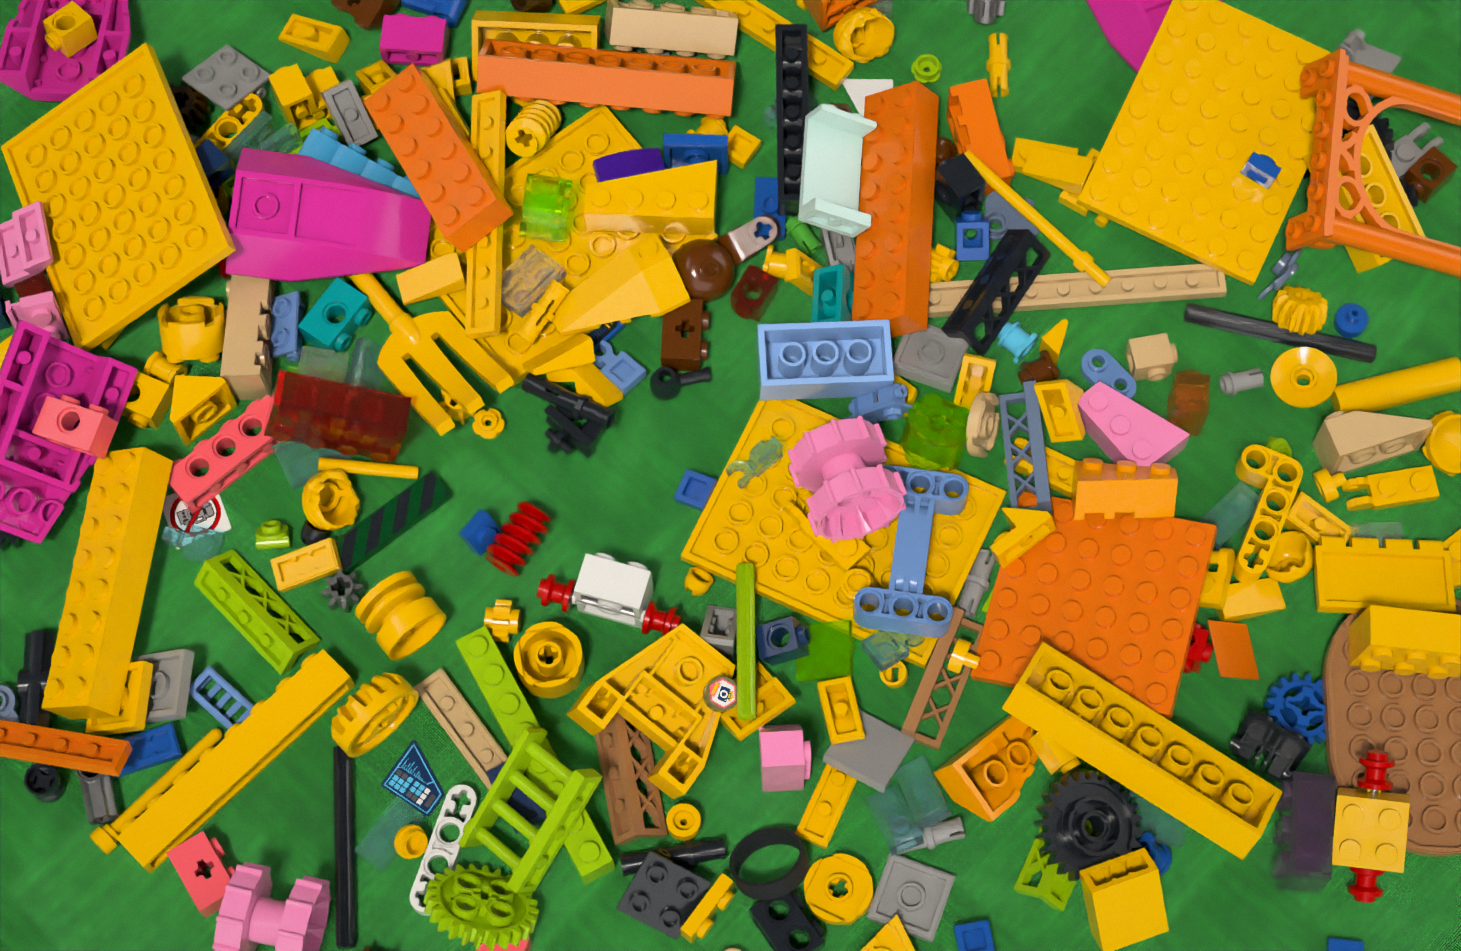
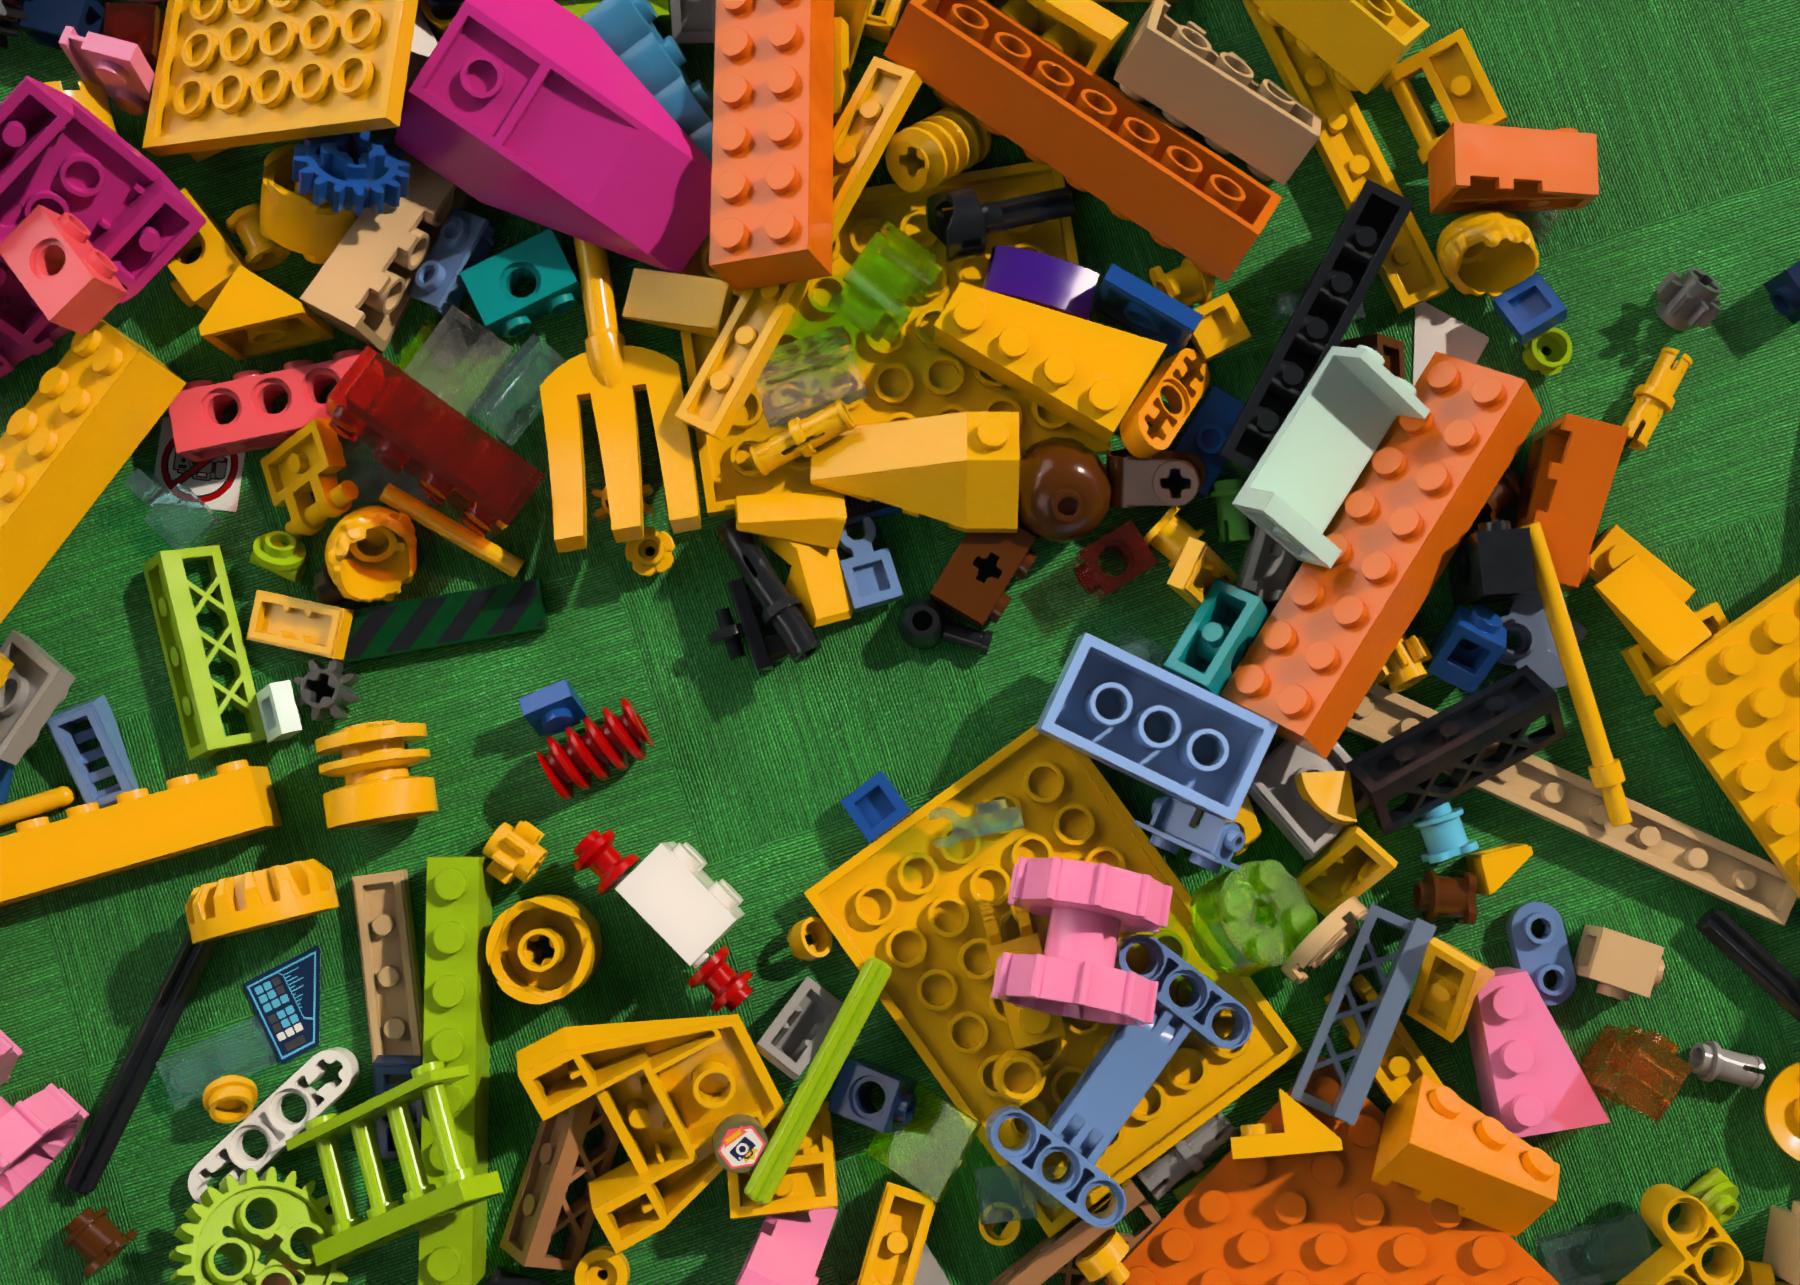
camera: 30 degrees right, 15 degrees up
none -> light aqua tile [256,680,302,743]
none -> yellow plate [260,418,359,539]
none -> blue gear [292,131,411,216]
none -> black piece [926,187,1075,262]
none -> light orange beam [1120,348,1210,459]
none -> yellow tile [1294,770,1357,825]
none -> blue plate [1493,273,1567,345]

